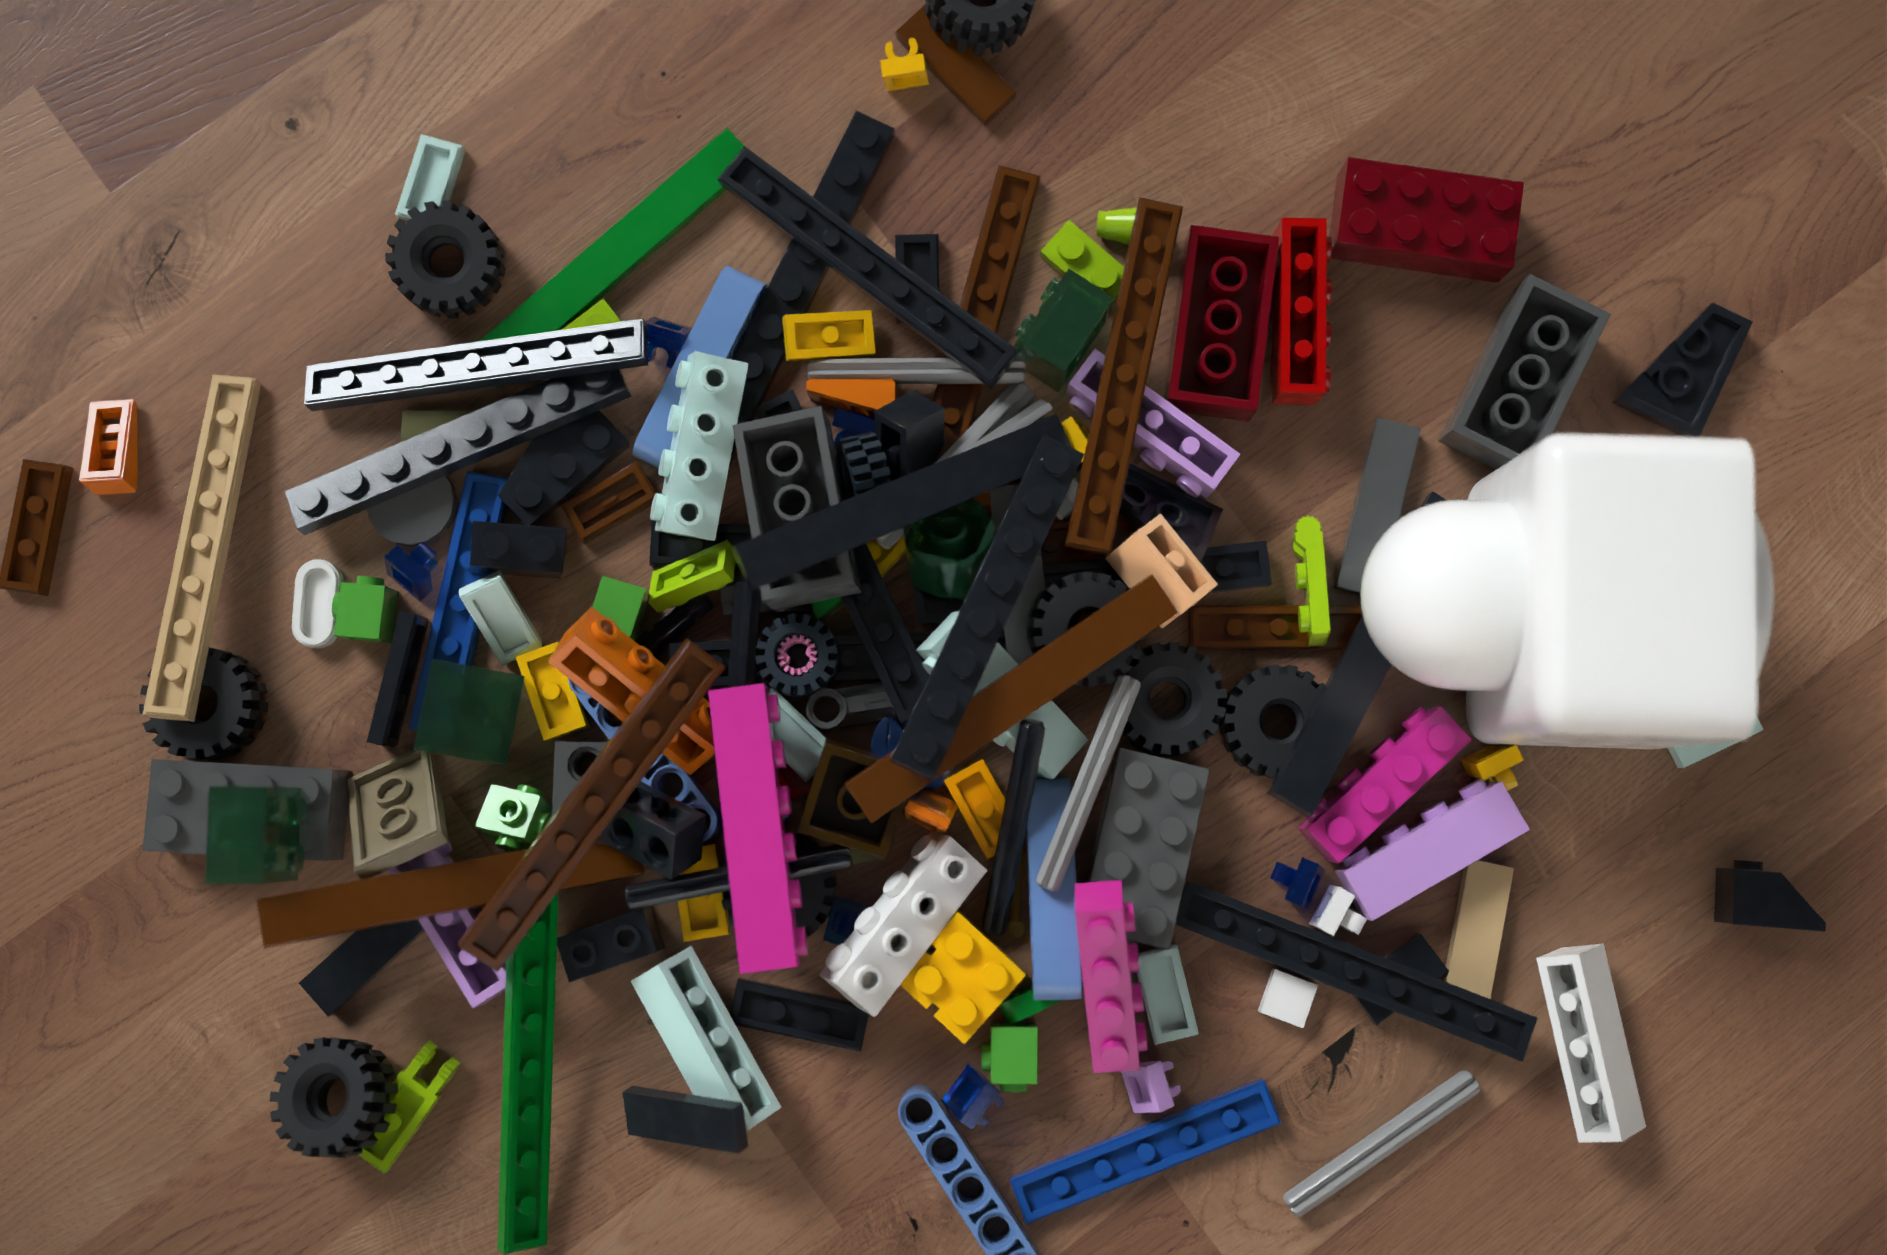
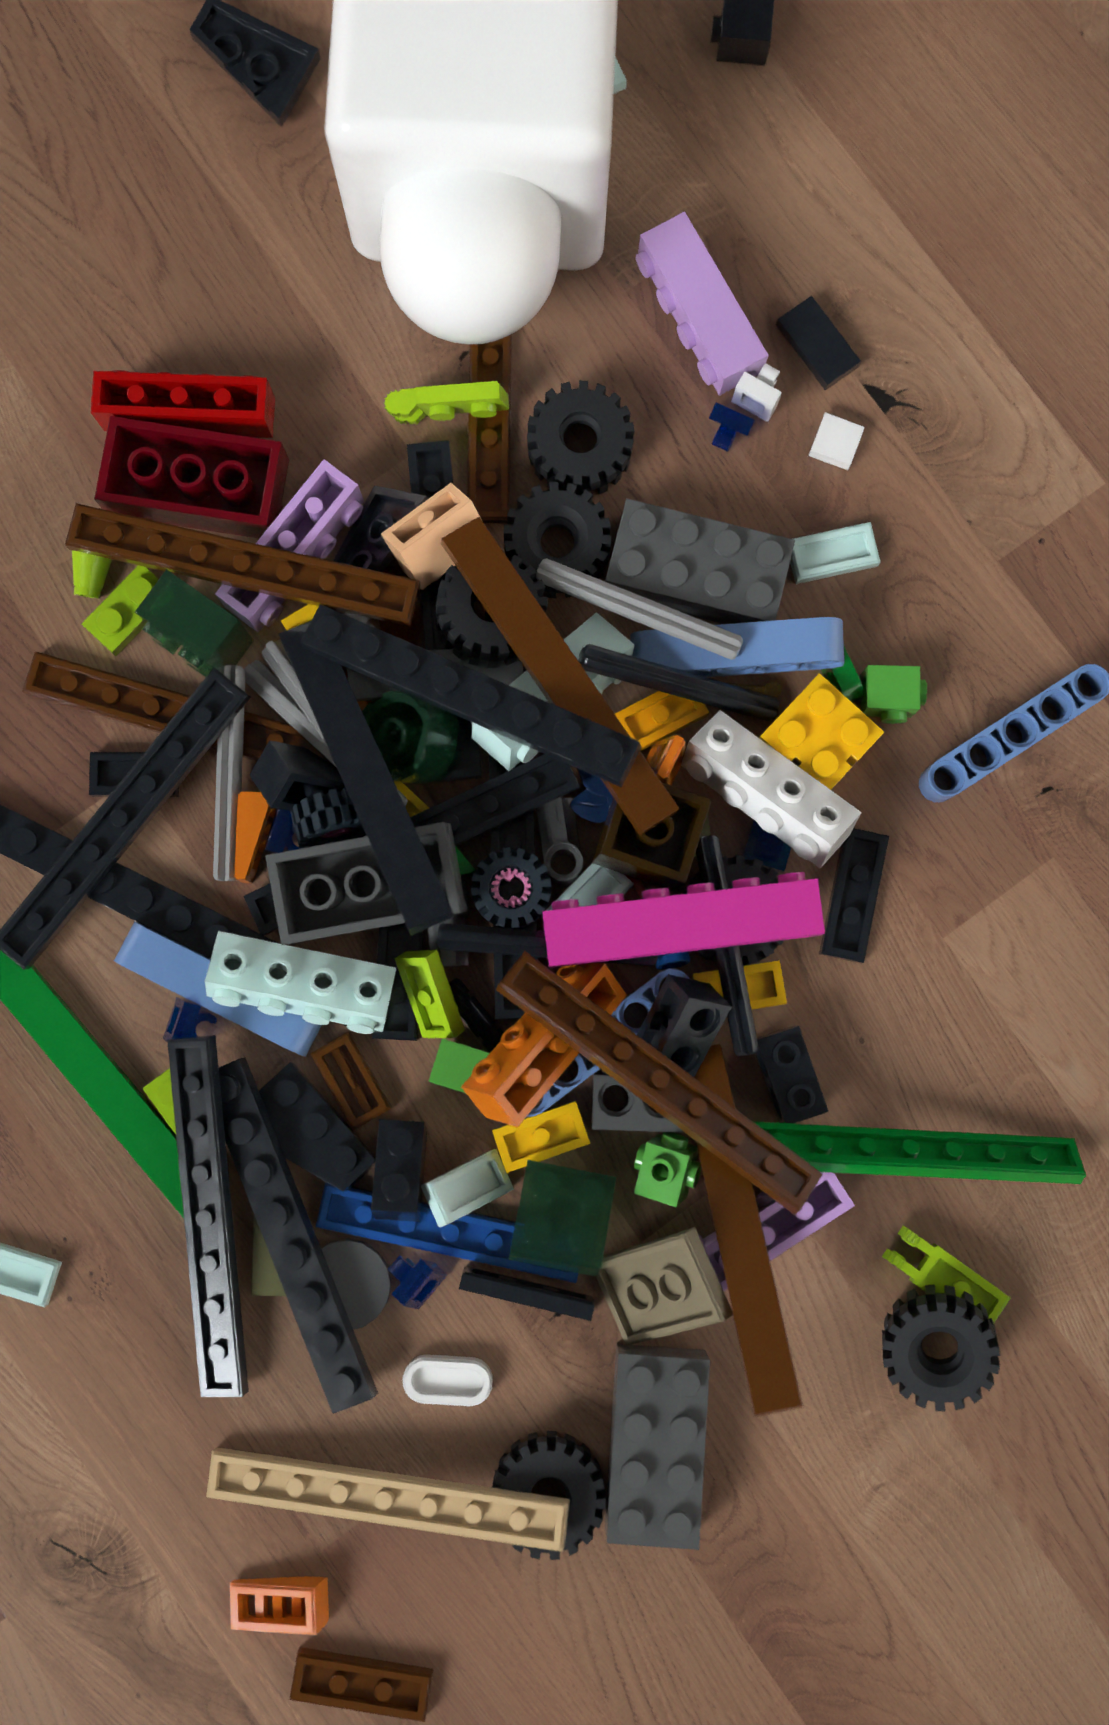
camera: 95 degrees left, 0 degrees up
clear green brick [205,786,306,884] -> none
black tile [299,919,425,1017] -> none
bright green brick [332,576,399,643] -> none
black tyre [385,200,506,319] -> none
black tile [622,1086,748,1154] -> none
light aqua brick [631,946,782,1131] -> none
yellow plate [782,310,876,362] -> none
clear blue tile [941,1064,1004,1129] -> none
blue tile [1009,1078,1282,1225] -> none
dark pink brick [1075,880,1147,1073] -> none
lavender tile [1121,1061,1181,1113] -> none
black plate [1175,881,1538,1062] -> none
black tile [1268,491,1448,817] -> none
light grey axle [1283,1070,1481,1217] -> none
dark pink brick [1298,706,1472,863] -> none
dark red brick [1329,157,1524,283] -> none
dark grey tile [1334,417,1421,595] -> none
dark grey brick [1438,274,1611,470] -> none
tan tile [1443,860,1514,999] -> none
yellow tile [1460,744,1524,791] -> none
white brick [1536,944,1646,1142] -> none

